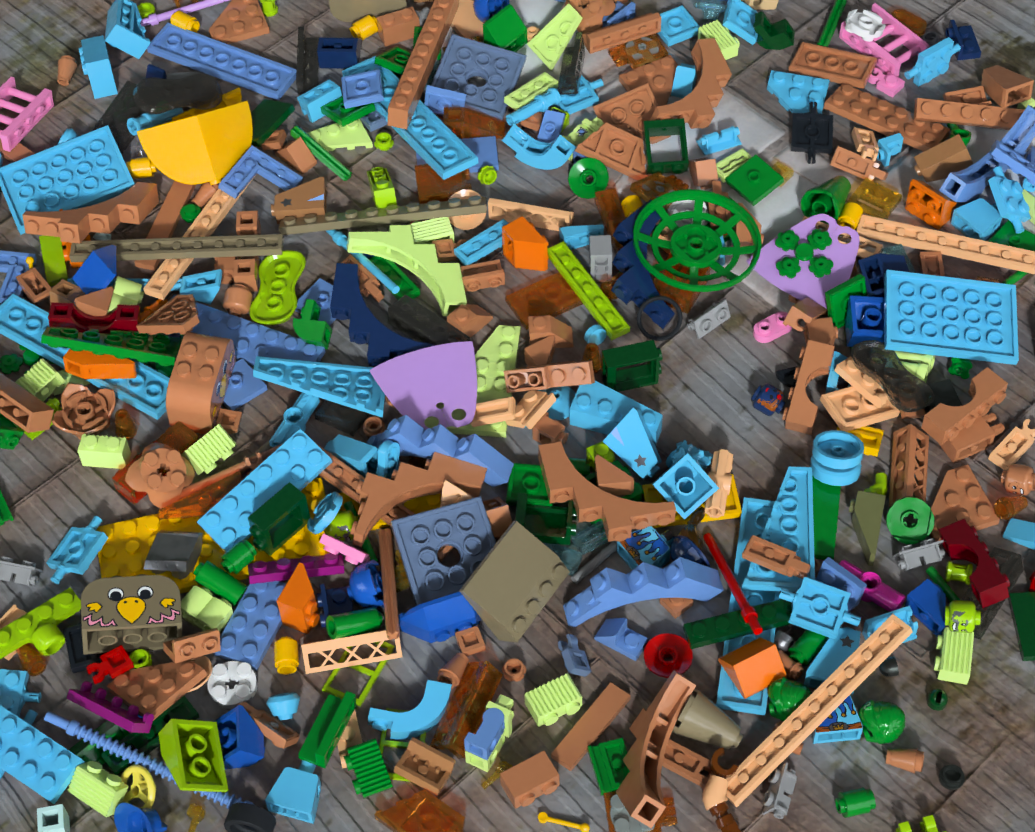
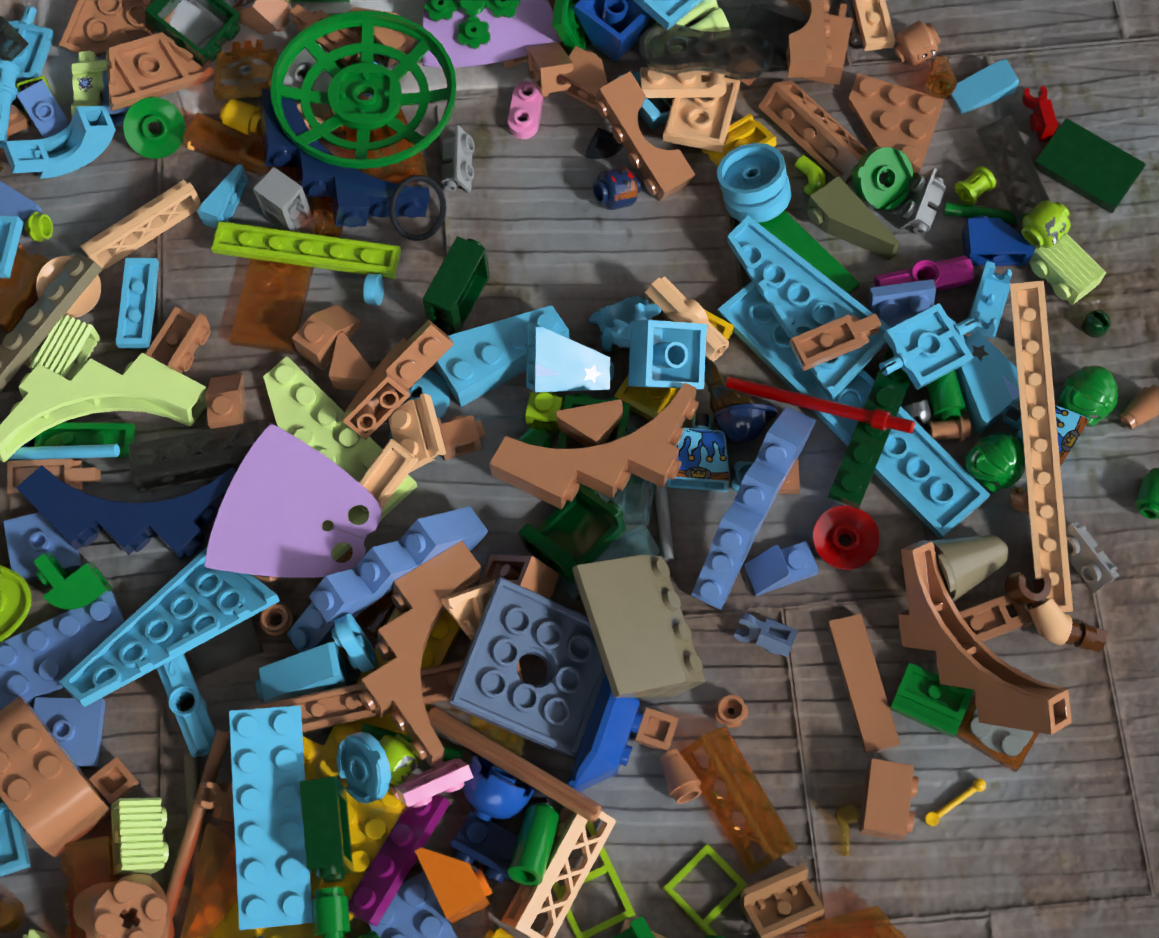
camera: 50 degrees left, 15 degrees up
medium azure arch [368,680,452,740] -> none
nougat plate [431,239,467,263] -> none
hips [464,694,514,772] -> none
orange slope [502,216,549,271] -> none
green plate [506,463,553,506] -> none
yellowish green brick [524,673,582,727] -> none
clear orange cone [581,343,602,374] -> none
orange slope [718,637,787,699] -> none
dark red arch [938,519,1011,608] -> none

